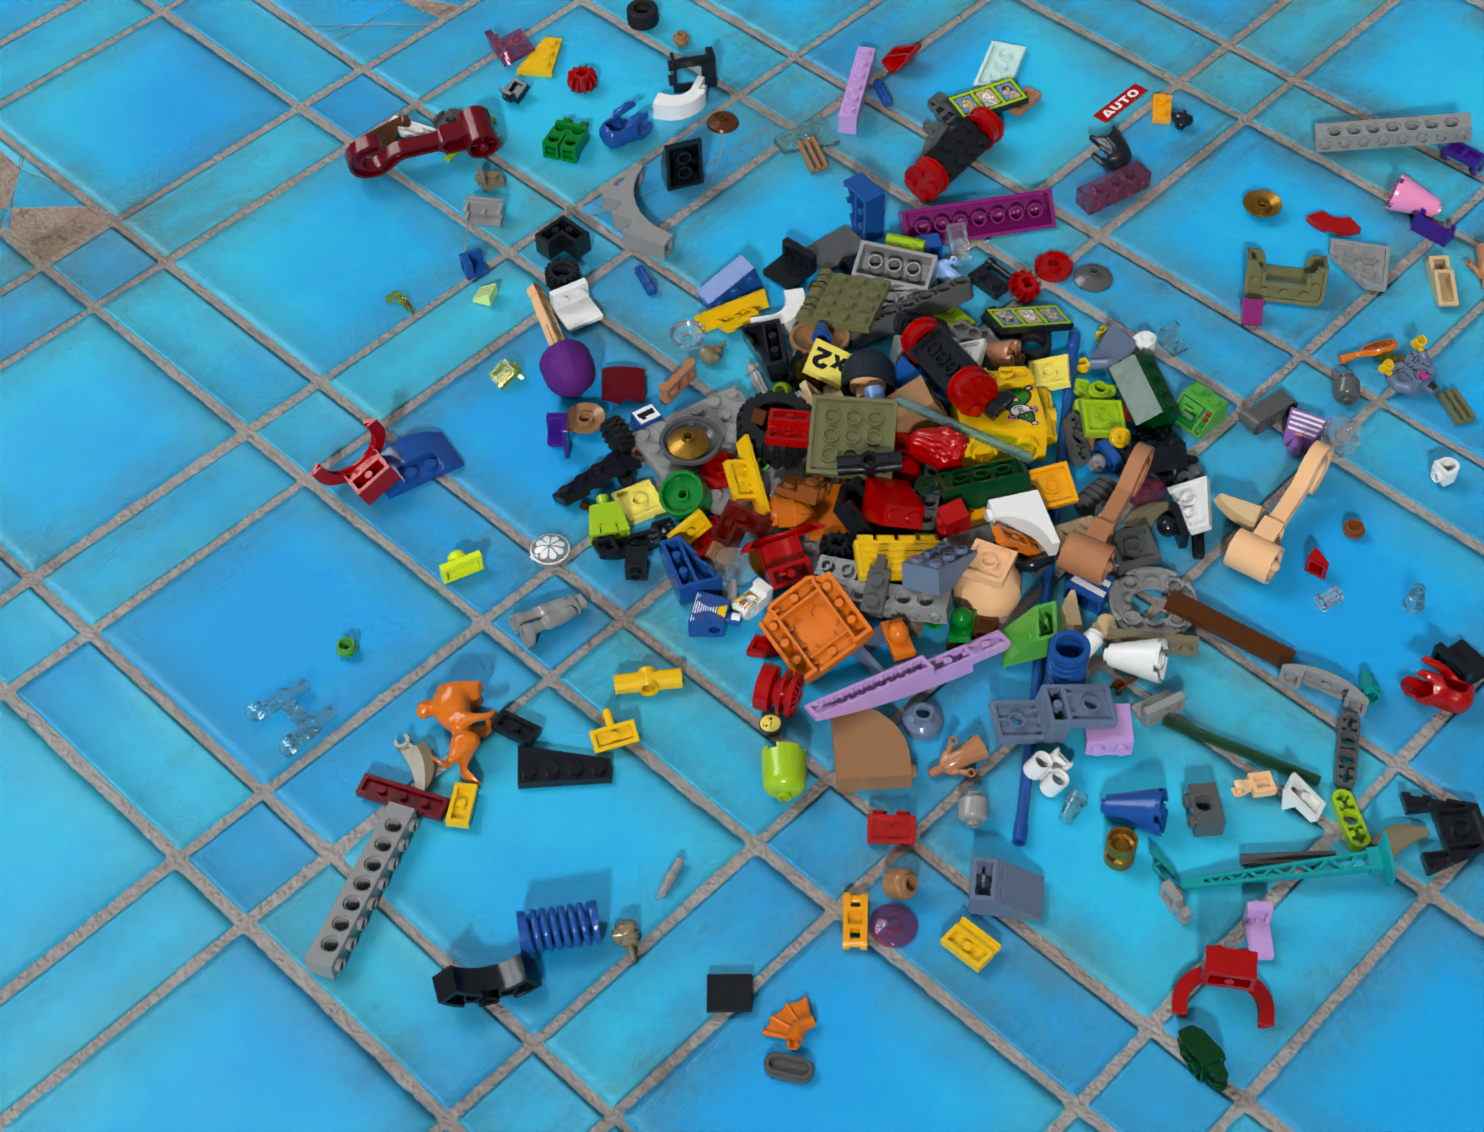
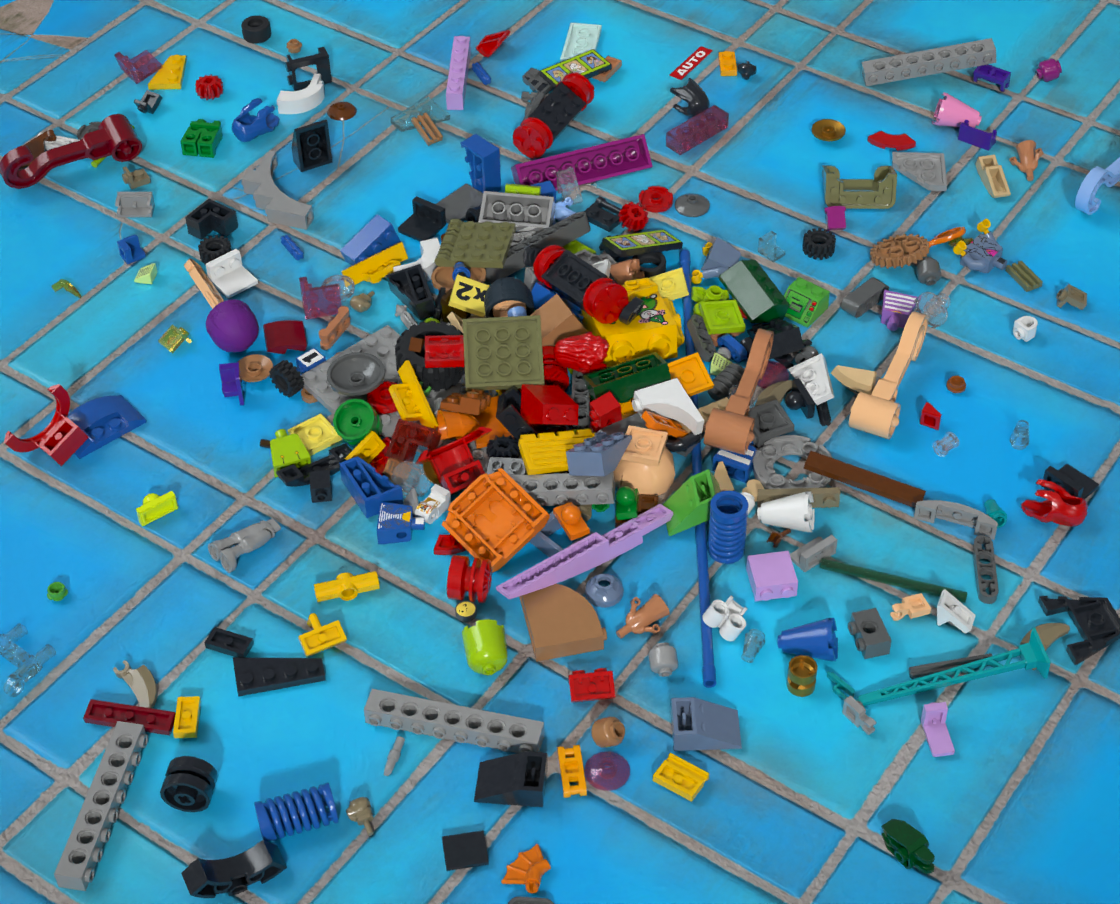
camera: 10 degrees left, 5 degrees down
orange animal [416,681,496,786] -> none
dish [528,533,572,570] -> none
black wing [552,451,642,507] -> none
black hinge [617,470,635,488] -> none
pearl gold dish [667,427,710,460] -> none
black piece [836,450,903,477] -> none
dark grey hinge [859,554,891,617] -> none
clear light blue piece [897,395,1034,464] -> none
clear green plate [914,475,936,495] -> none
sand blue bracket [988,684,1118,745] -> none
yellow tile [1109,427,1131,448] -> none
white plate [1132,331,1157,355] -> none
red piece [1171,945,1275,1029] -> none
lime beam [1330,789,1371,852] -> none
none -> black wheel [160,756,218,812]
none -> clear pink bracket [299,277,341,320]
none -> light grey brick [364,689,545,753]
none -> black slope [474,751,548,807]
none -> yellowish green slope [710,353,732,376]
none -> black tyre [802,228,836,260]
none -> medium nougat gear [870,234,930,269]

